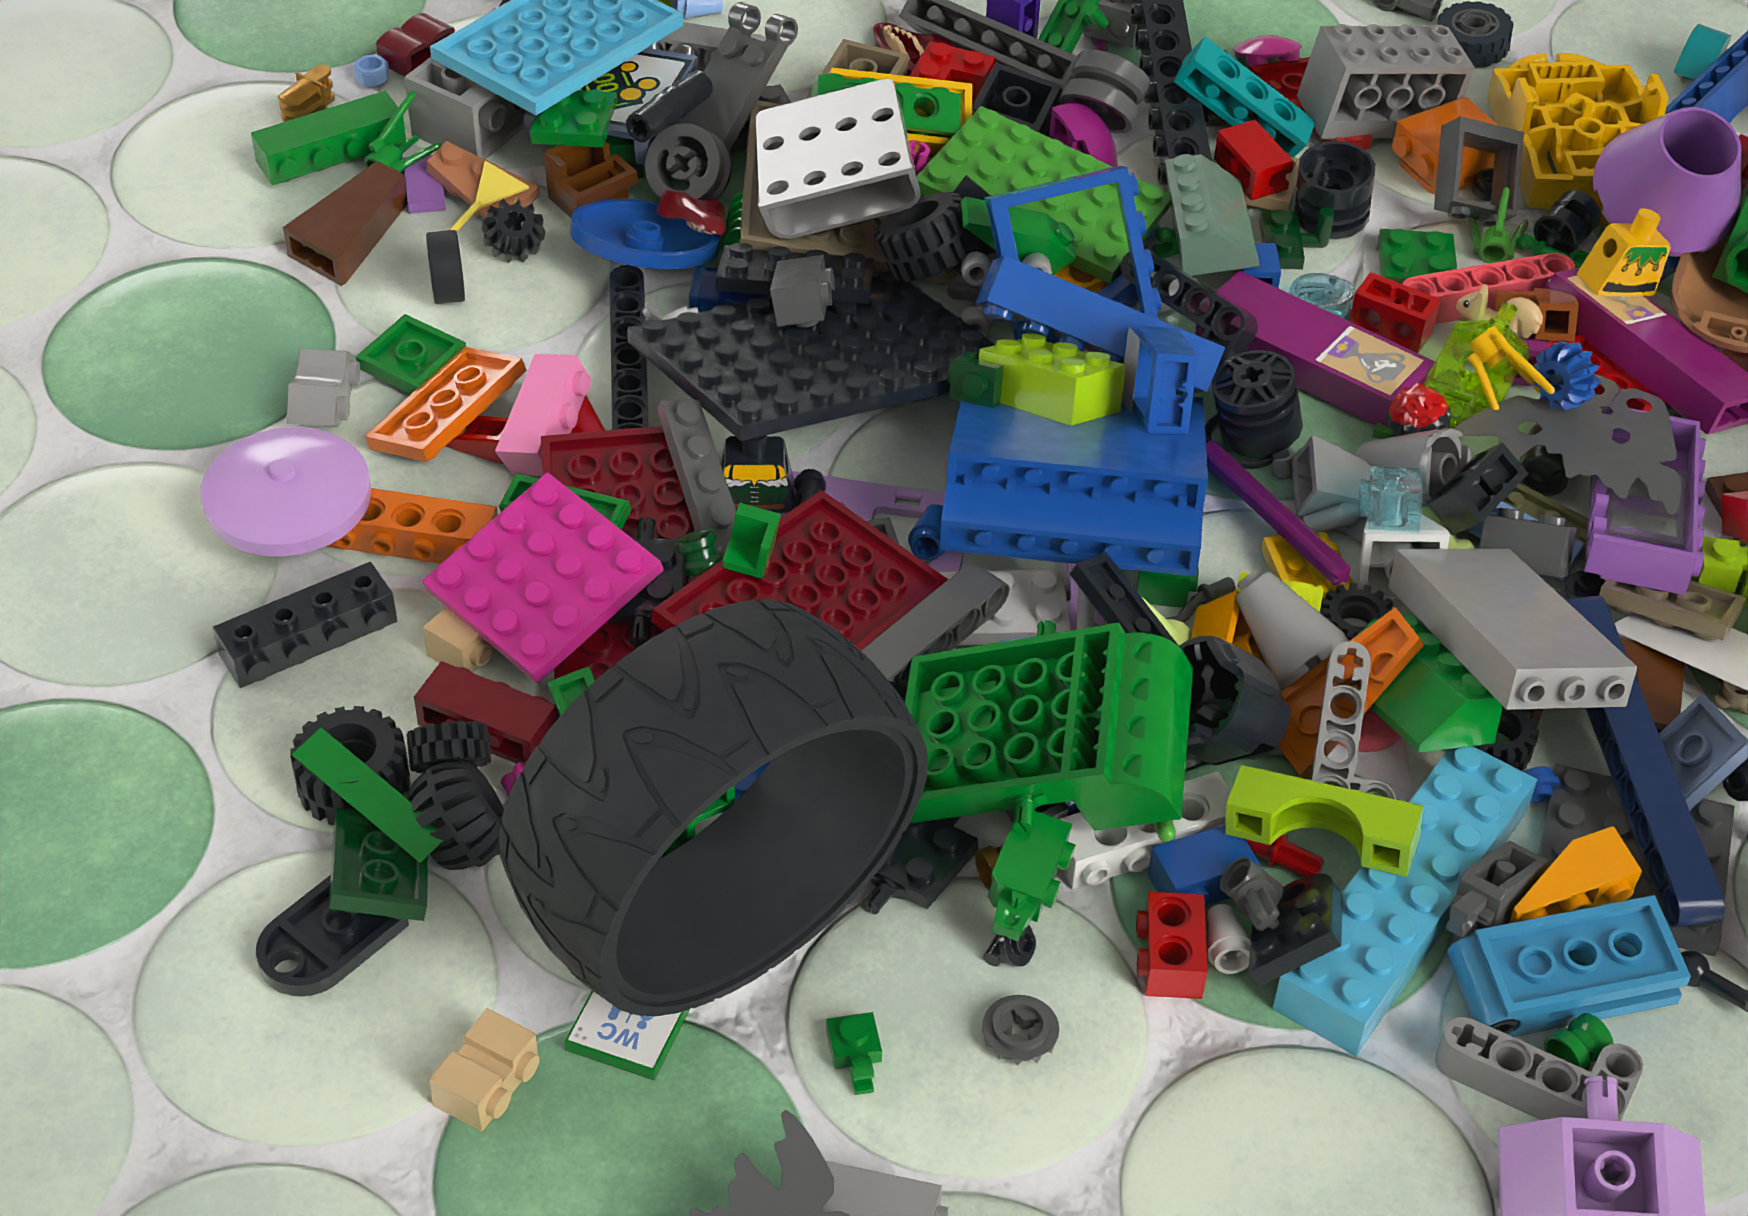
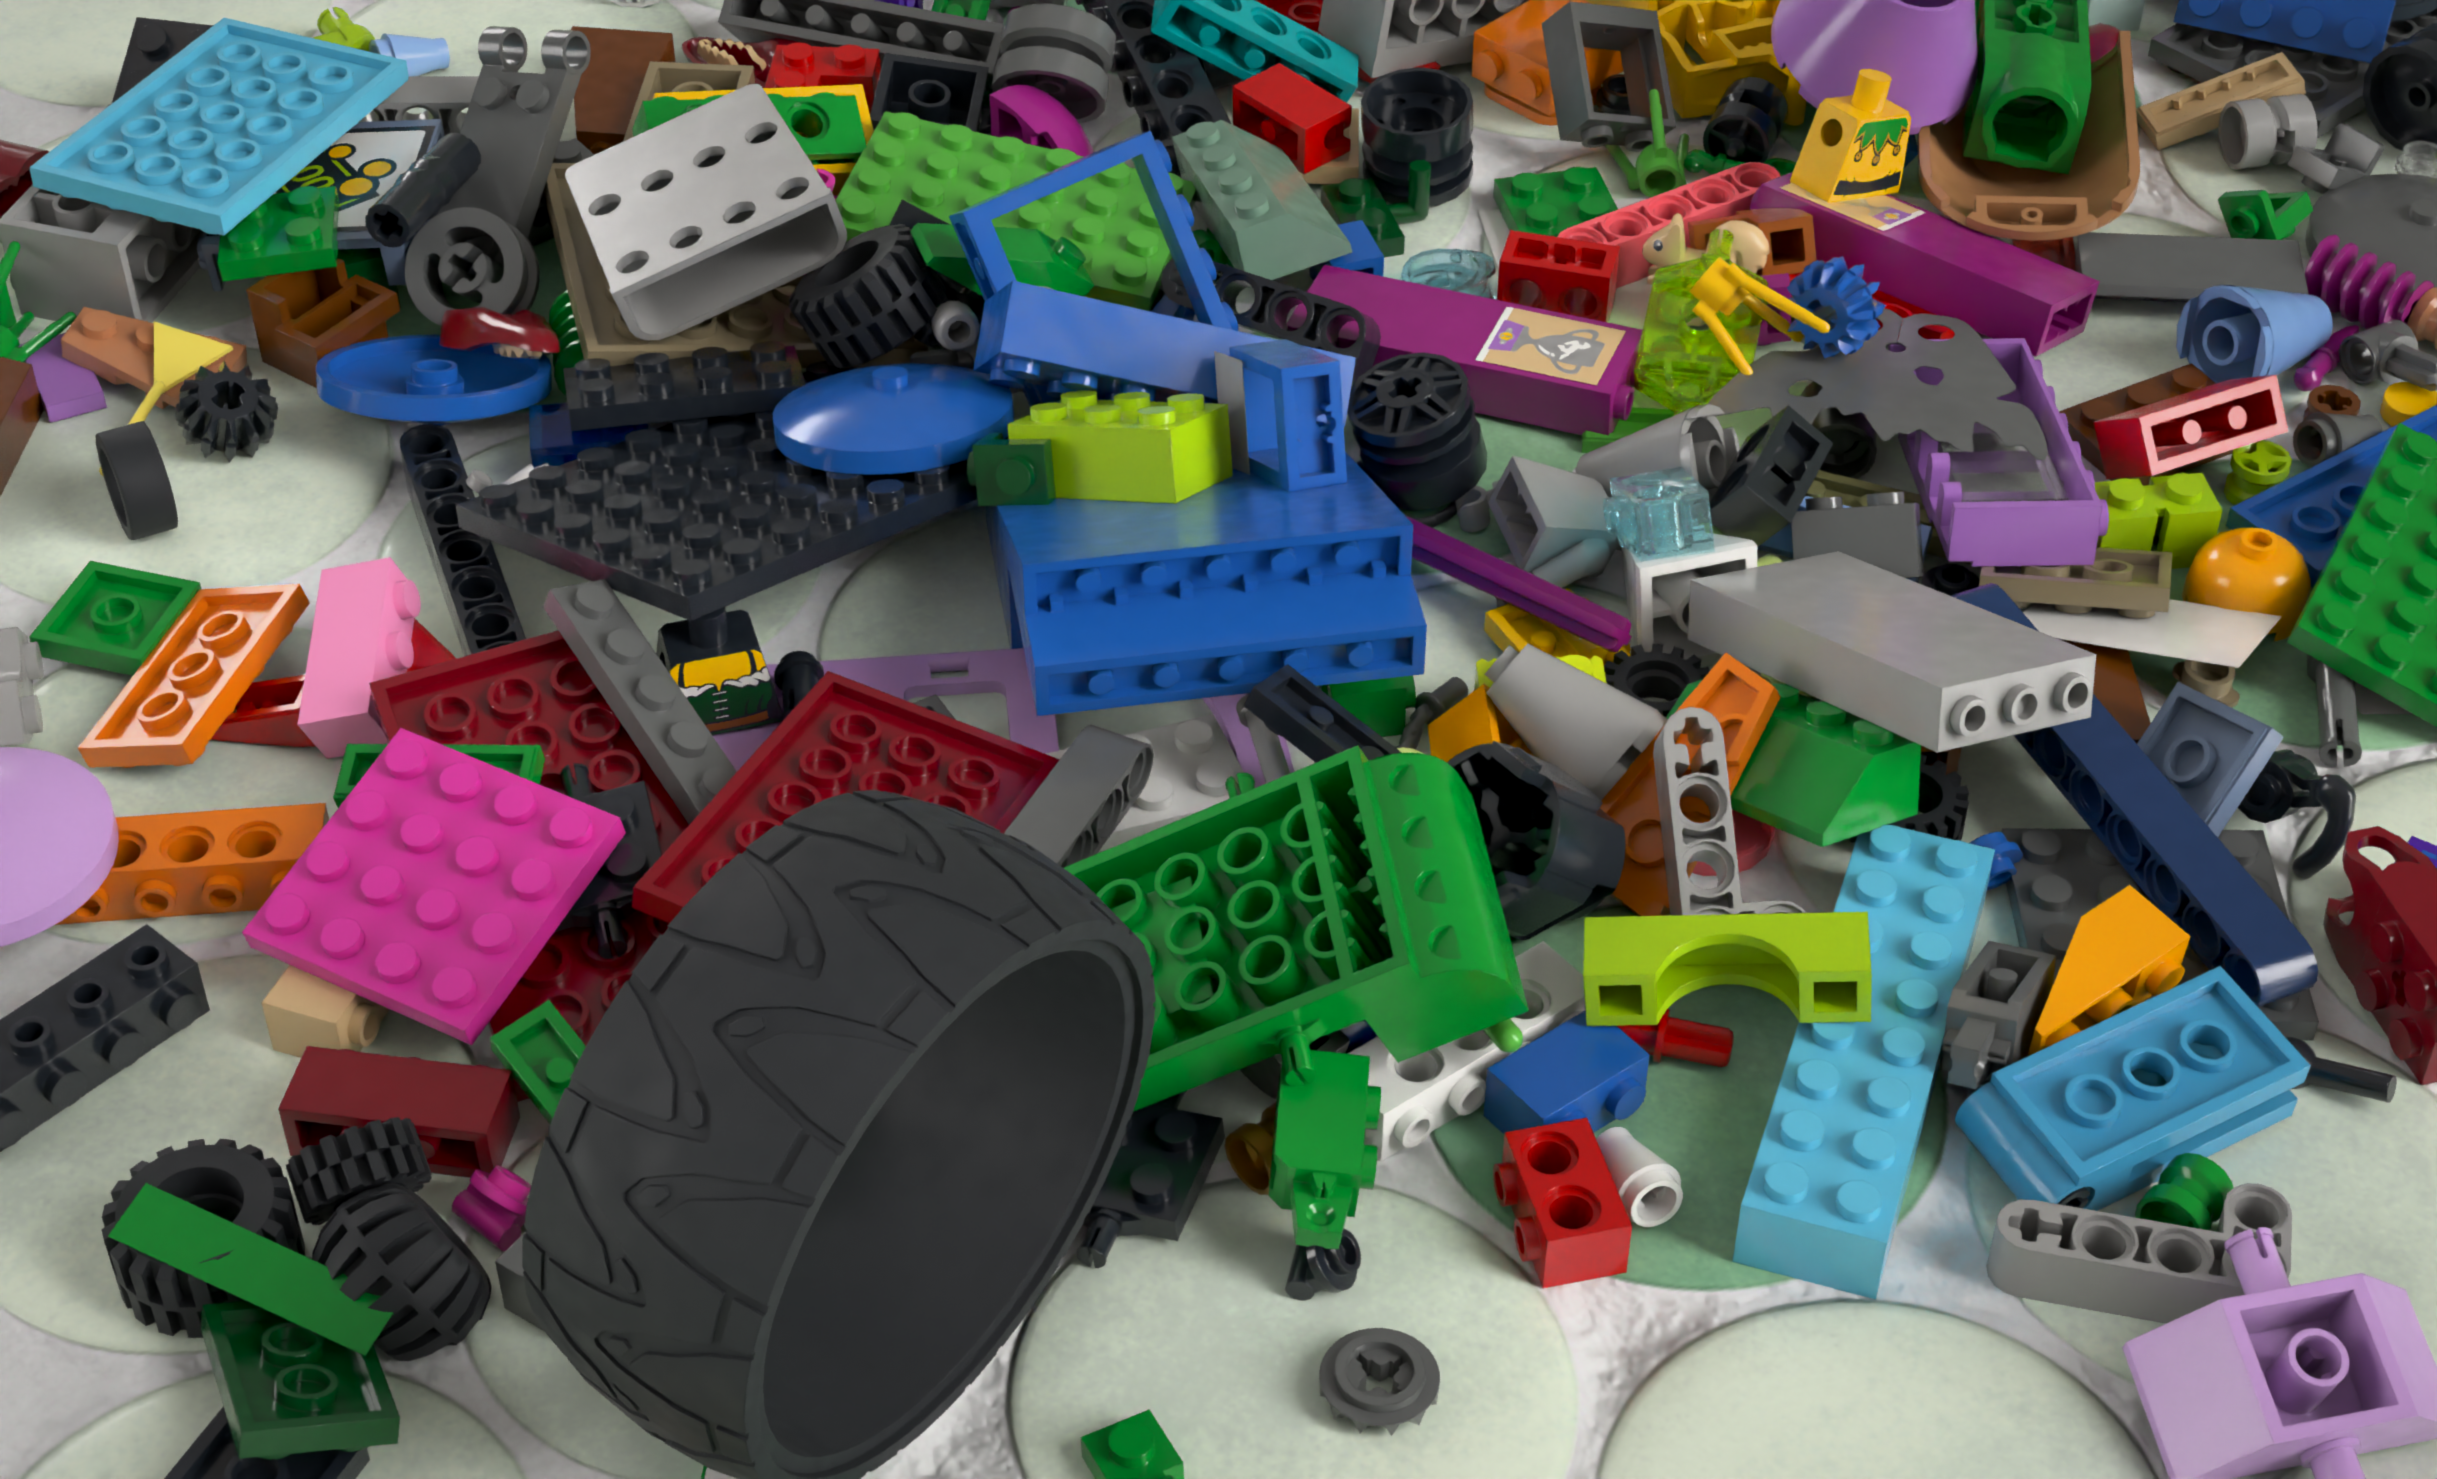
camera: 15 degrees left, 5 degrees down
dark green wheel [674,528,724,577] -> none
green panel [722,503,781,579] -> none
dark grey brick [770,255,835,327] -> none
blue cone [908,504,946,561] -> none
dark grey axle [1220,857,1283,931] -> none
black plate [1248,873,1343,987] -> none
red piece [1386,383,1452,437] -> none
none -> reddish brown slope [571,26,675,155]
none -> blue dish [773,363,1014,475]

